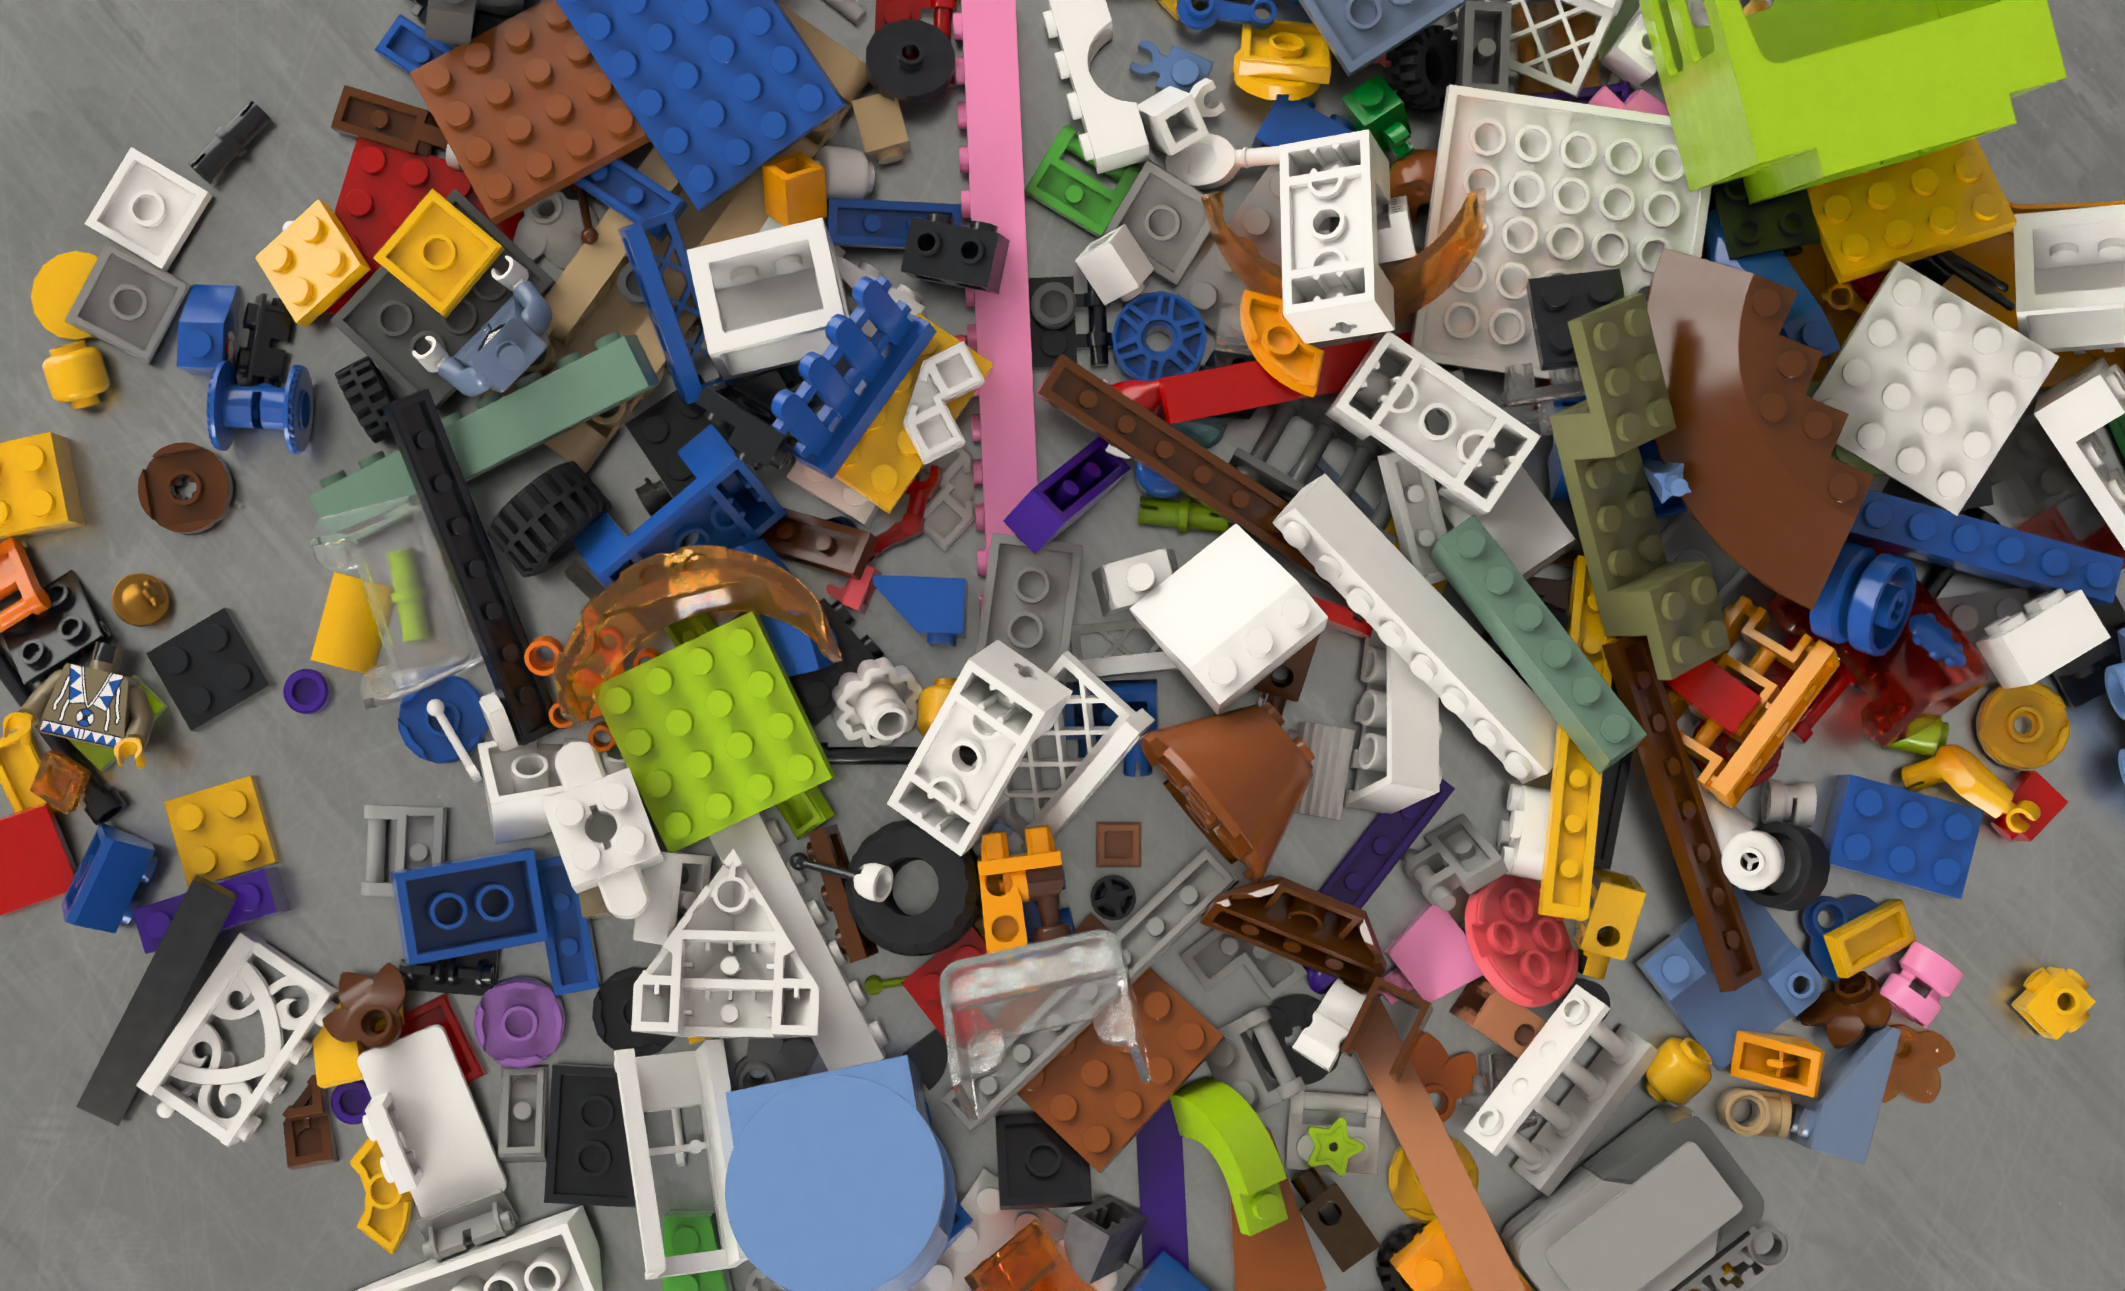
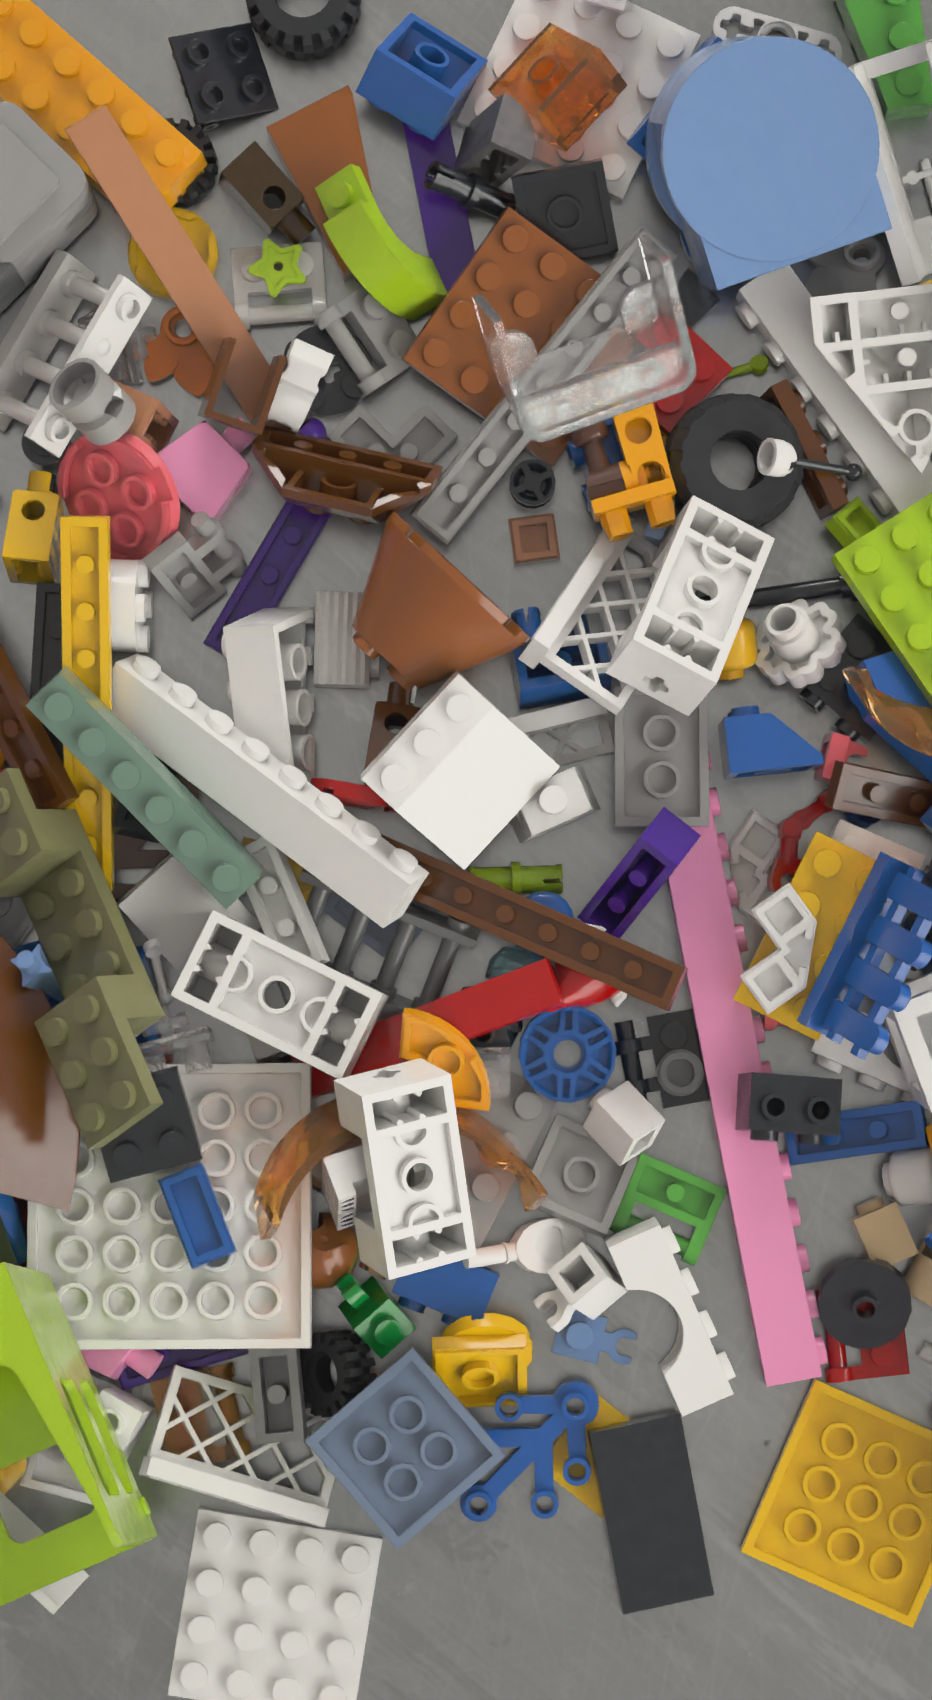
camera: 170 degrees right, 0 degrees up
none -> light grey wheel [49,358,136,445]
none -> white hinge [143,939,173,1005]
none -> blue tile [158,1163,238,1270]
none -> black pin [424,160,516,219]

